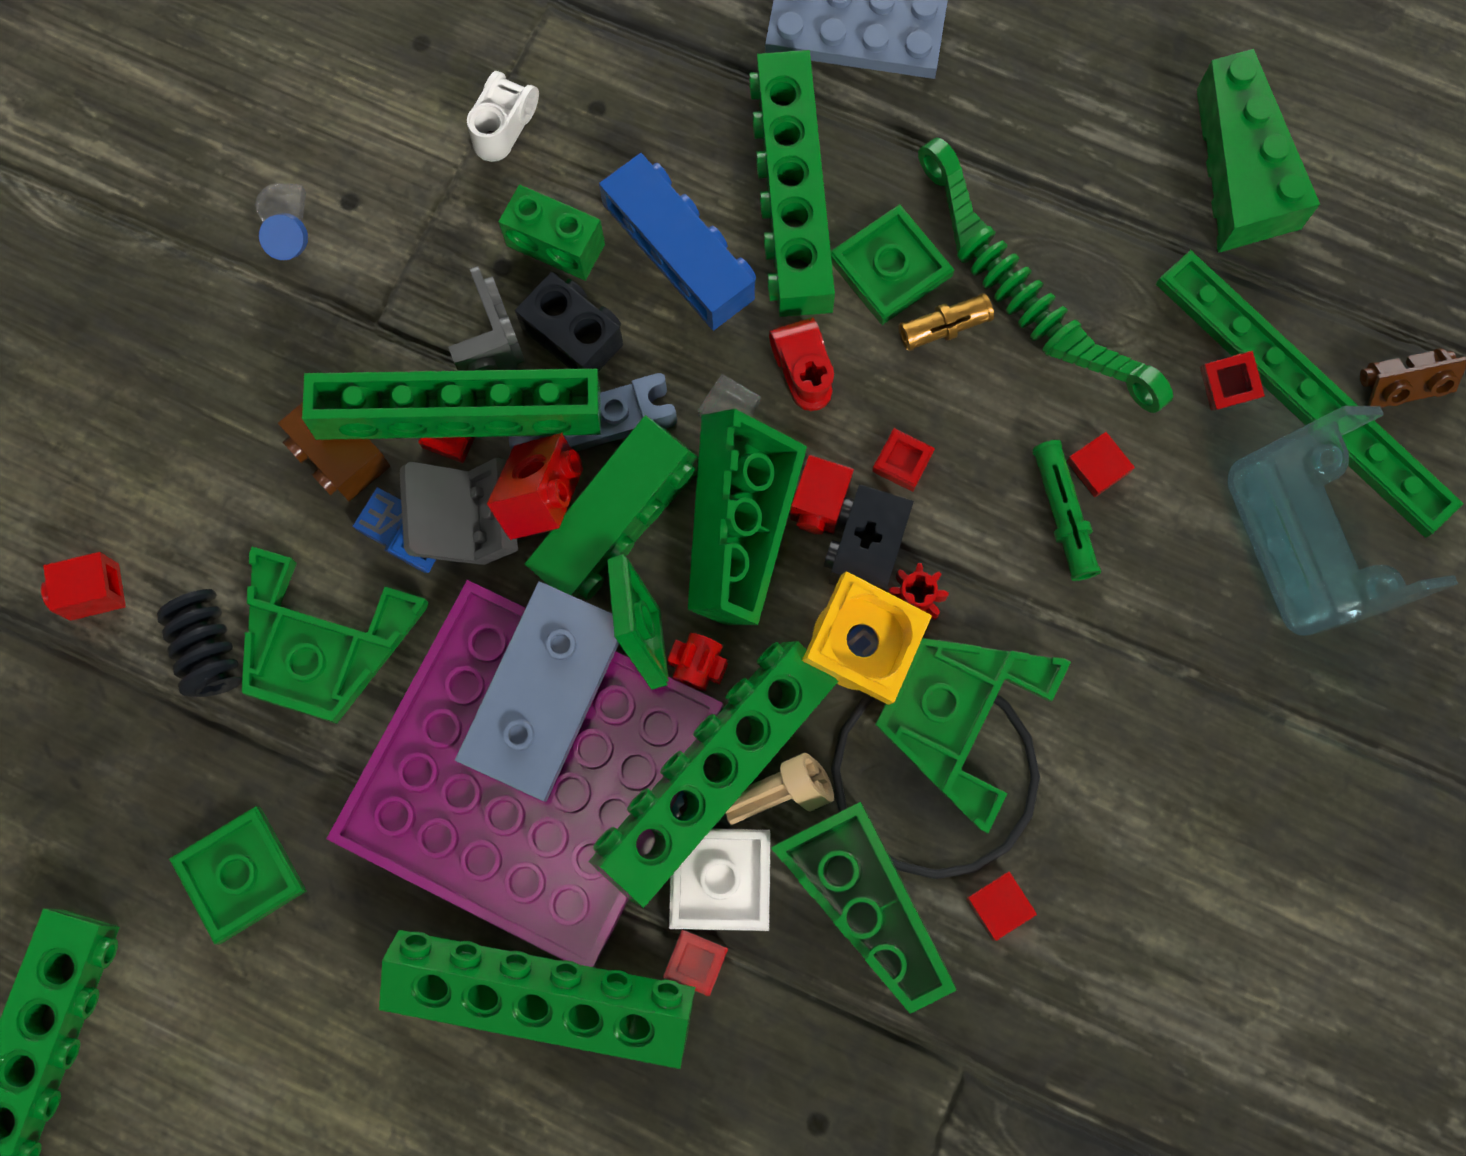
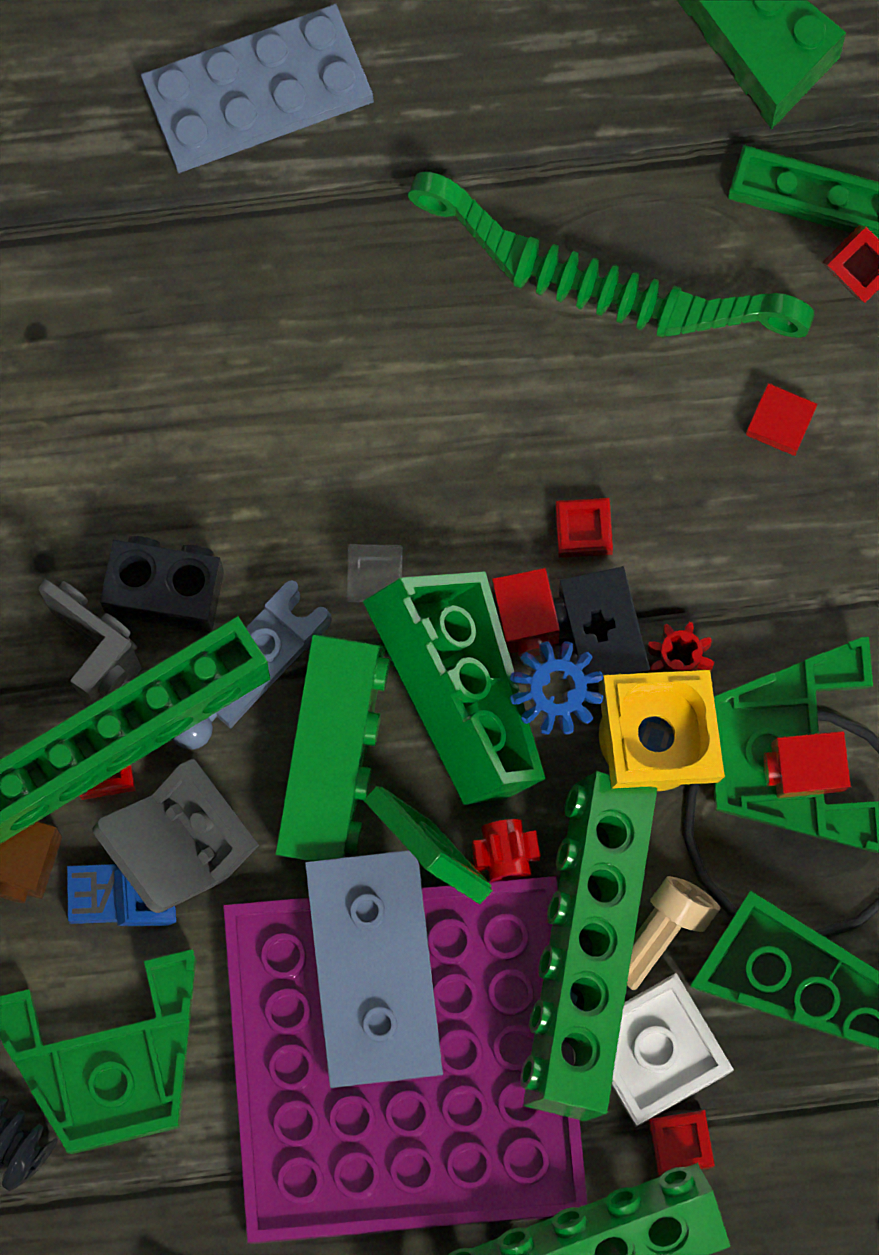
camera: 30 degrees left, 0 degrees up
red brick [487,433,583,540] -> none
green brick [498,184,605,281] -> none
blue brick [599,153,756,331] -> none
green brick [749,50,835,317] -> none
red piece [769,317,834,411] -> none
green tile [831,204,954,325] -> none
pearl gold pin [899,293,994,351] -> none
green pin [1033,440,1102,581] -> none
none -> blue gear [509,641,603,734]
none -> red brick [764,731,851,798]

